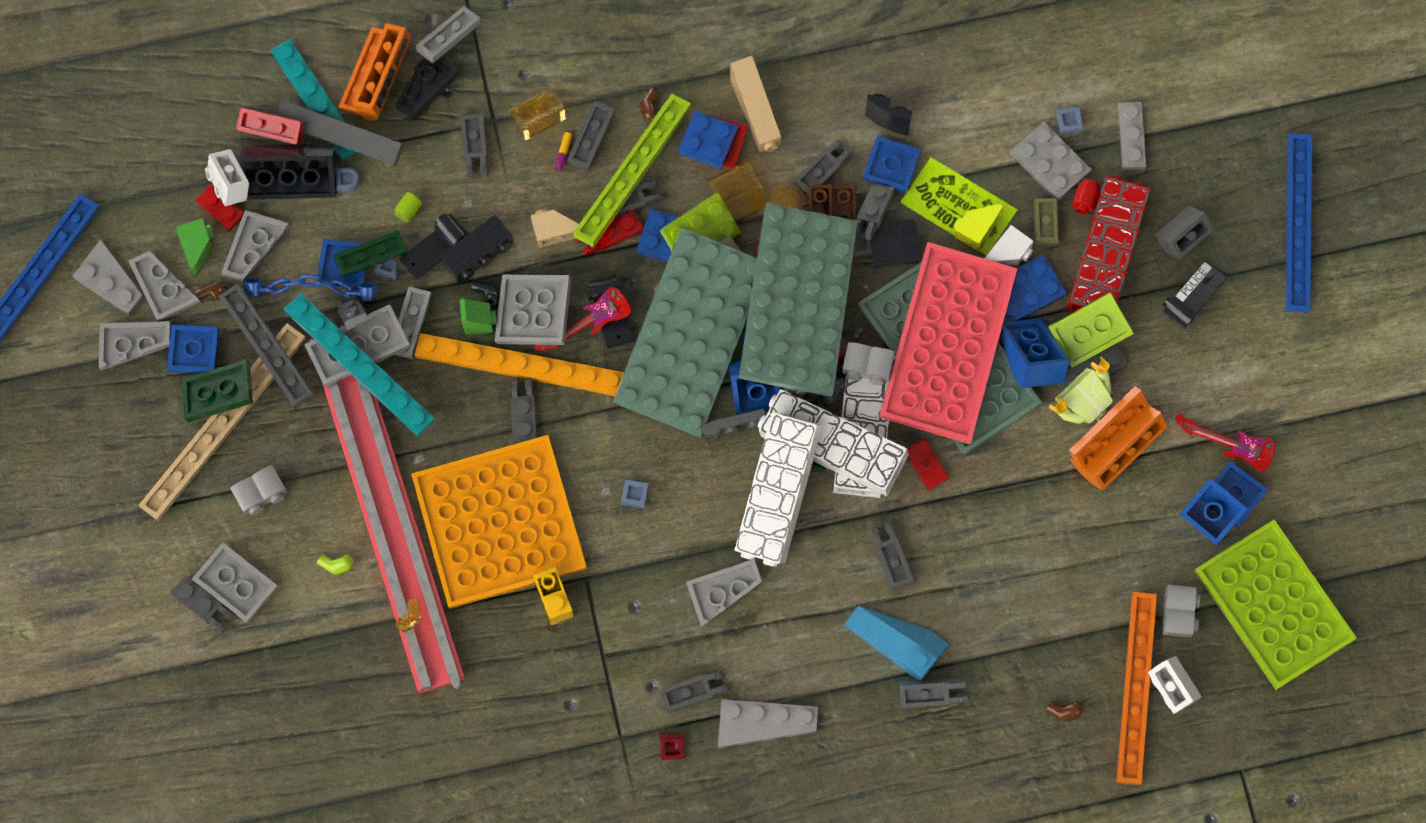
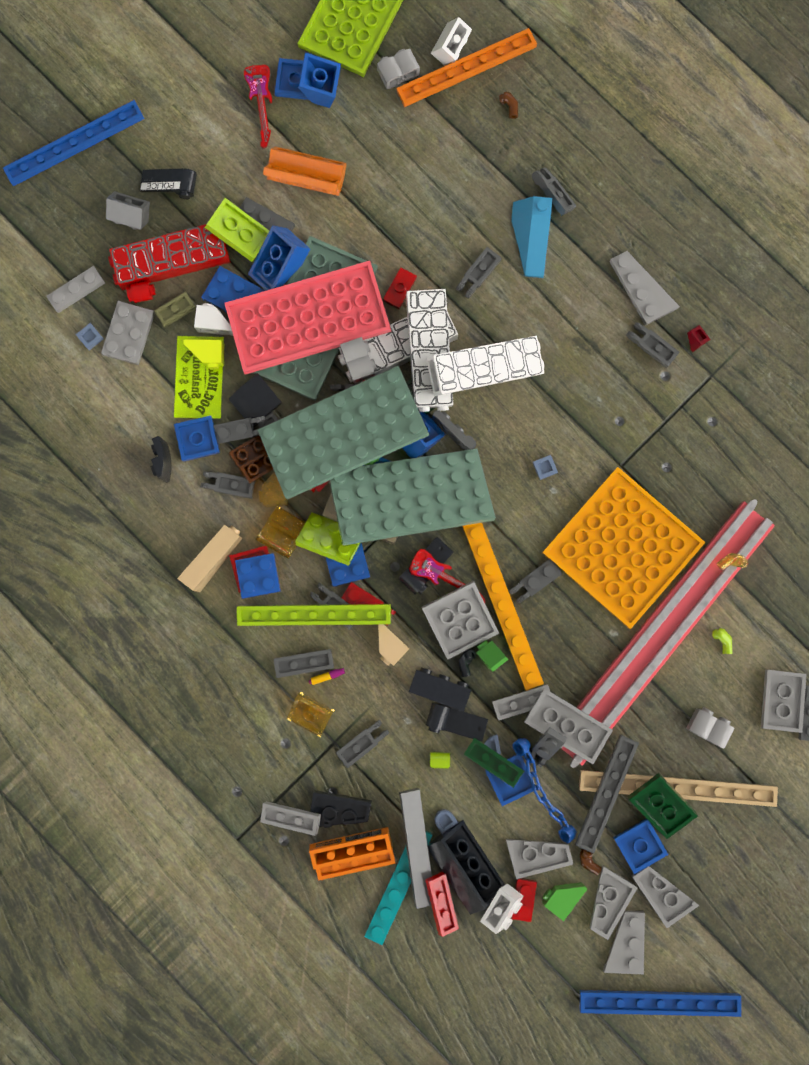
camera: 120 degrees left, 10 degrees up
teal plate [284,293,435,437] -> none
yellow slope [533,567,574,625] -> none
reddish brown arm [639,88,659,122] -> none
light grey wing [686,559,762,627] -> none
yellowish green torso [1049,356,1113,424] -> none

